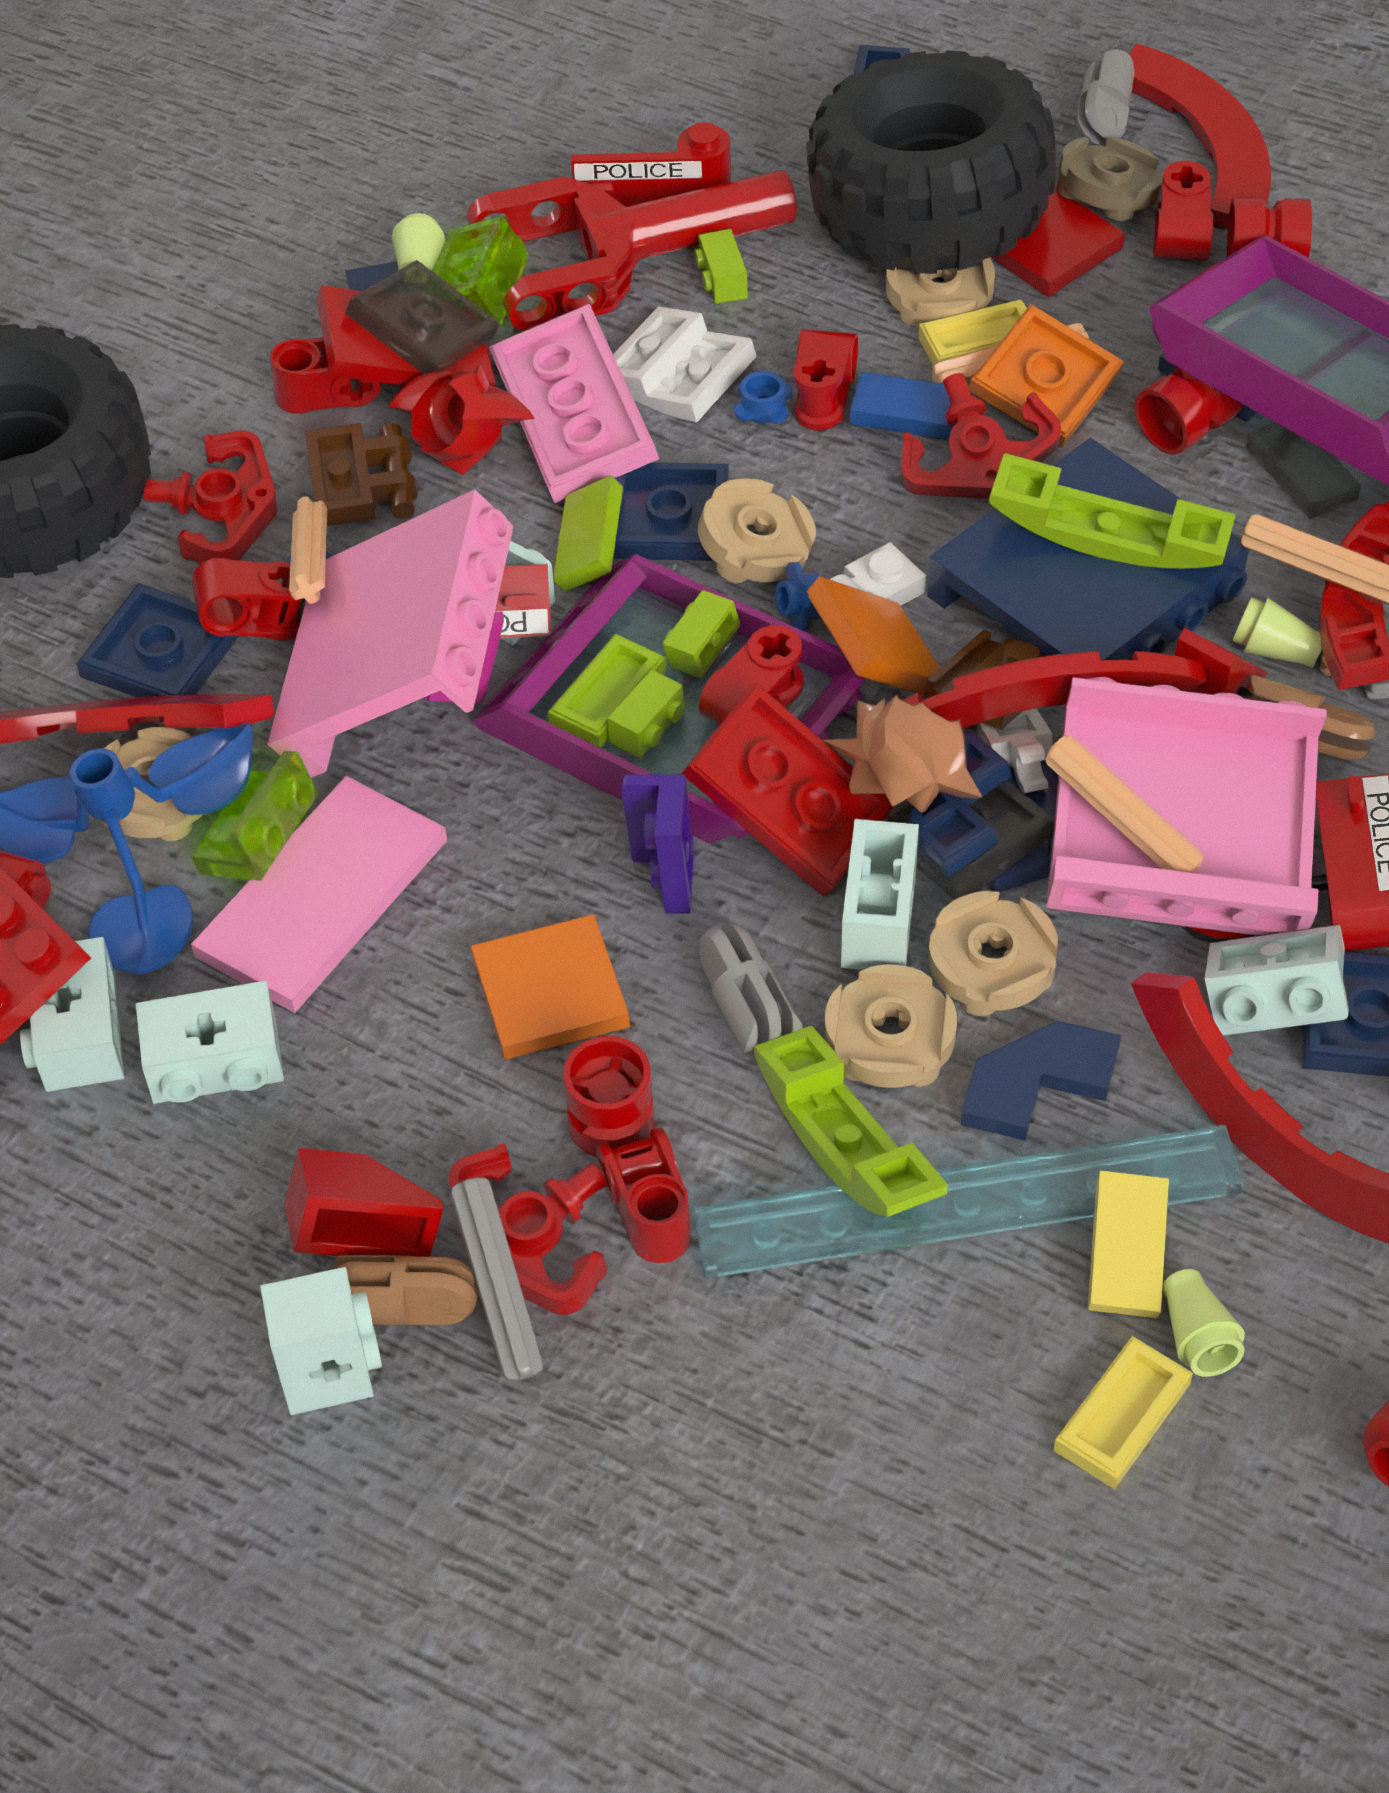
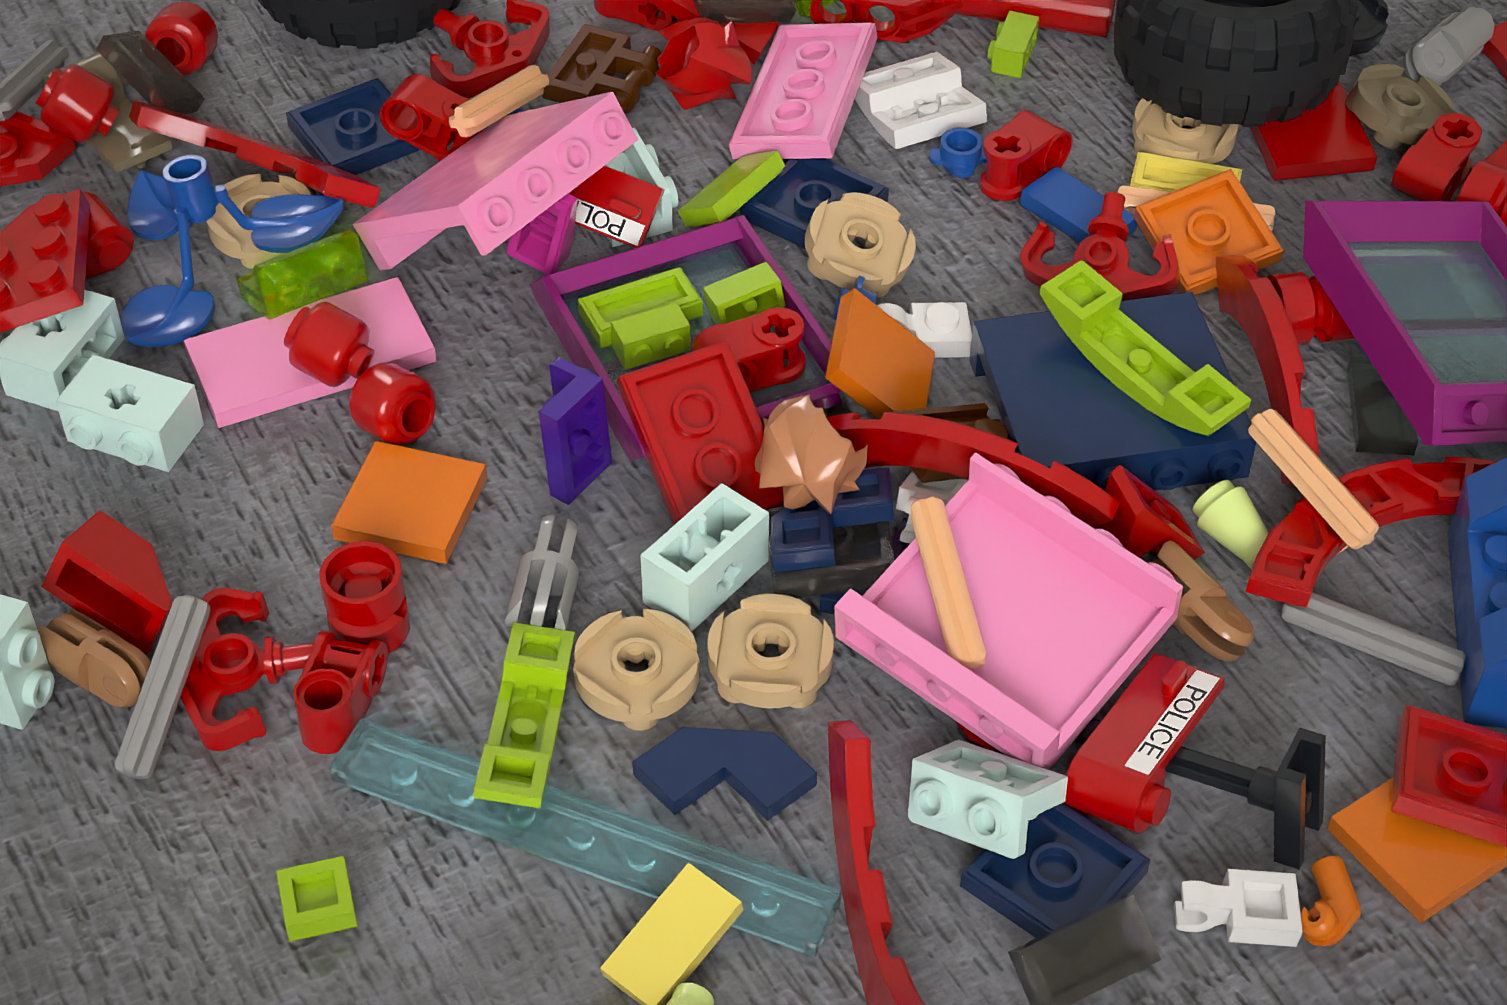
camera: 30 degrees right, 5 degrees down
none -> lime plate [276,856,358,942]
none -> red head [284,302,374,388]
none -> red head [349,363,436,446]
none -> red tile [1216,255,1320,485]

